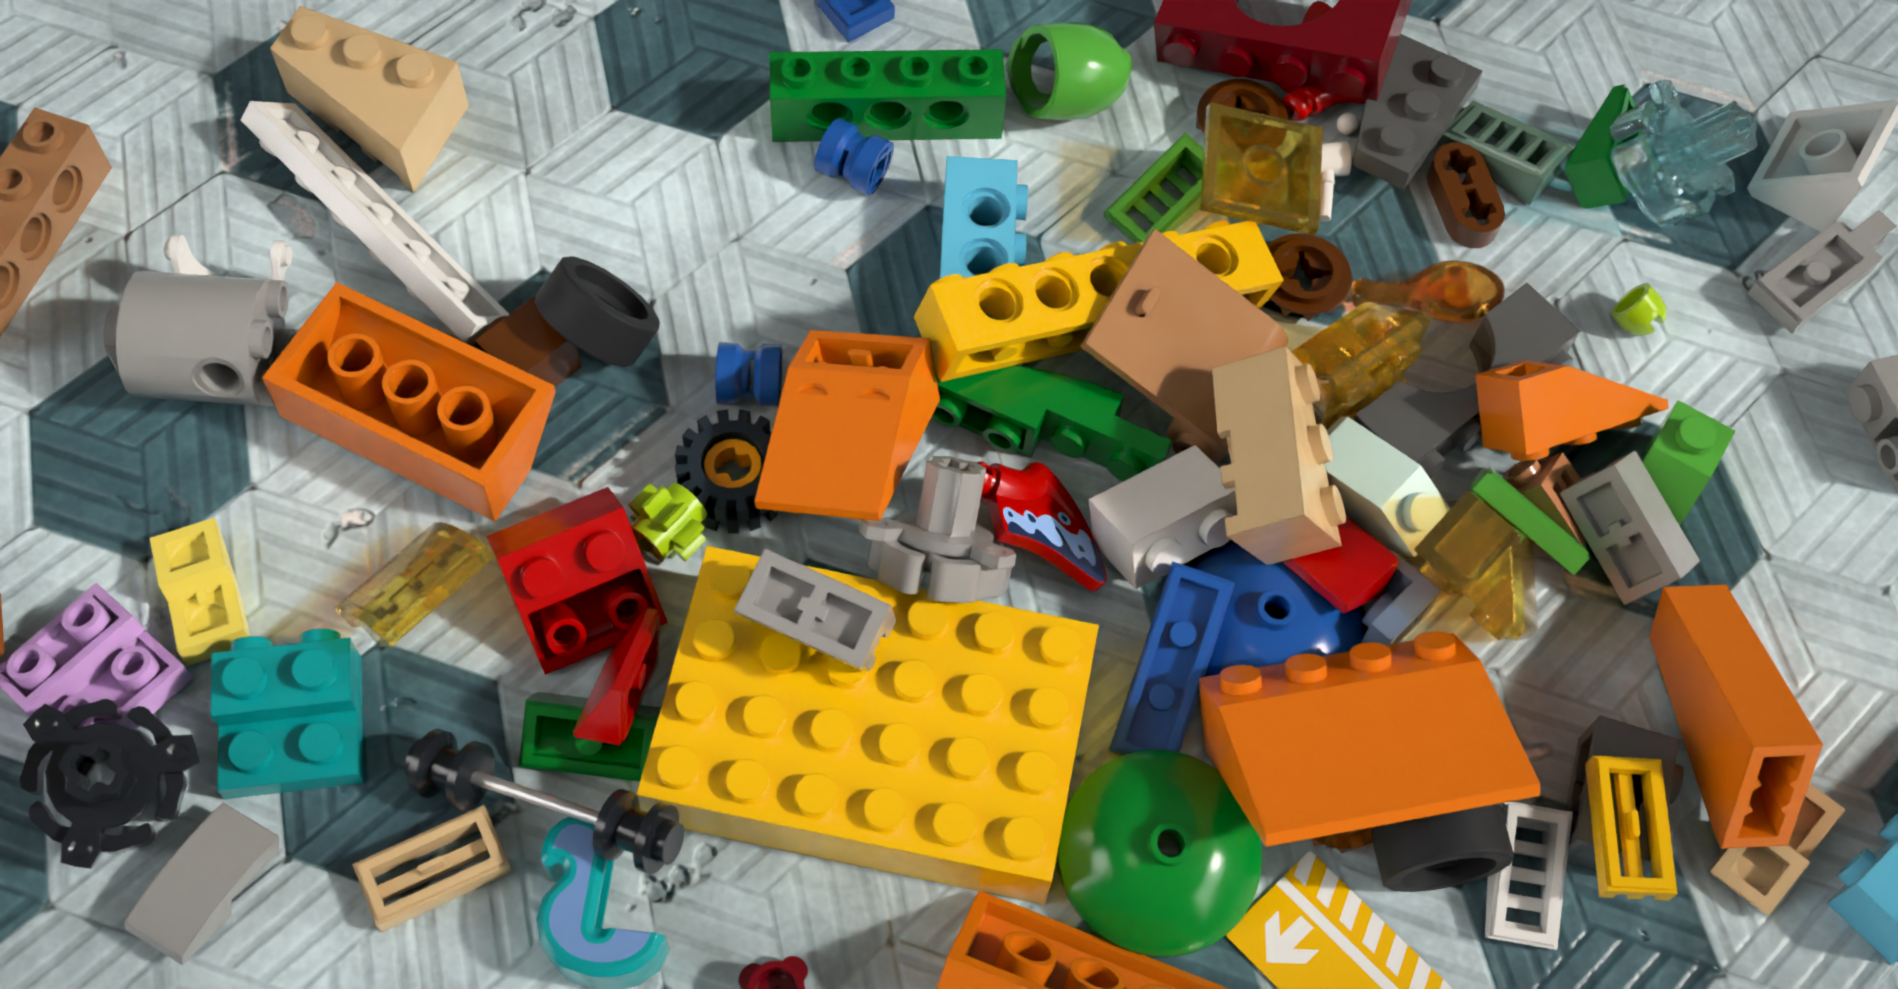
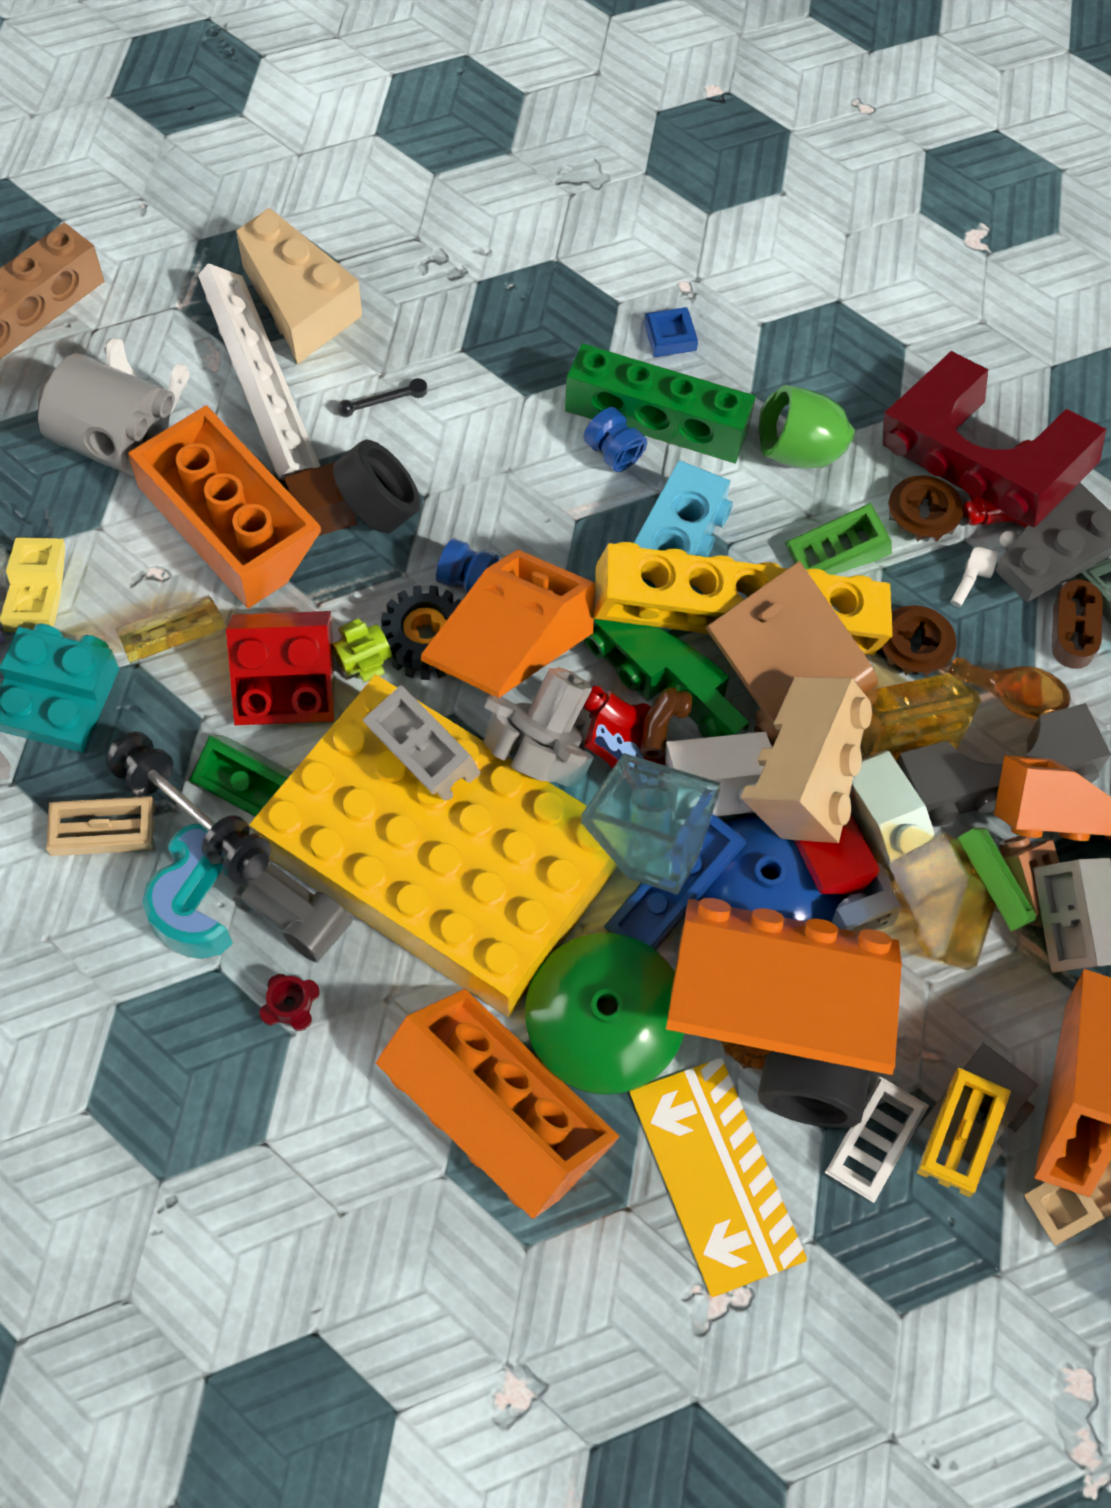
camera: 25 degrees right, 0 degrees up
red slope [573,608,660,745] -> none
clear yellow slope [1200,102,1323,235] -> none
none -> dark grey piece [241,863,352,963]
none -> black hinge [337,378,427,417]
none -> clear light blue slope [581,753,721,895]
none -> reddish brown arm [640,687,692,759]

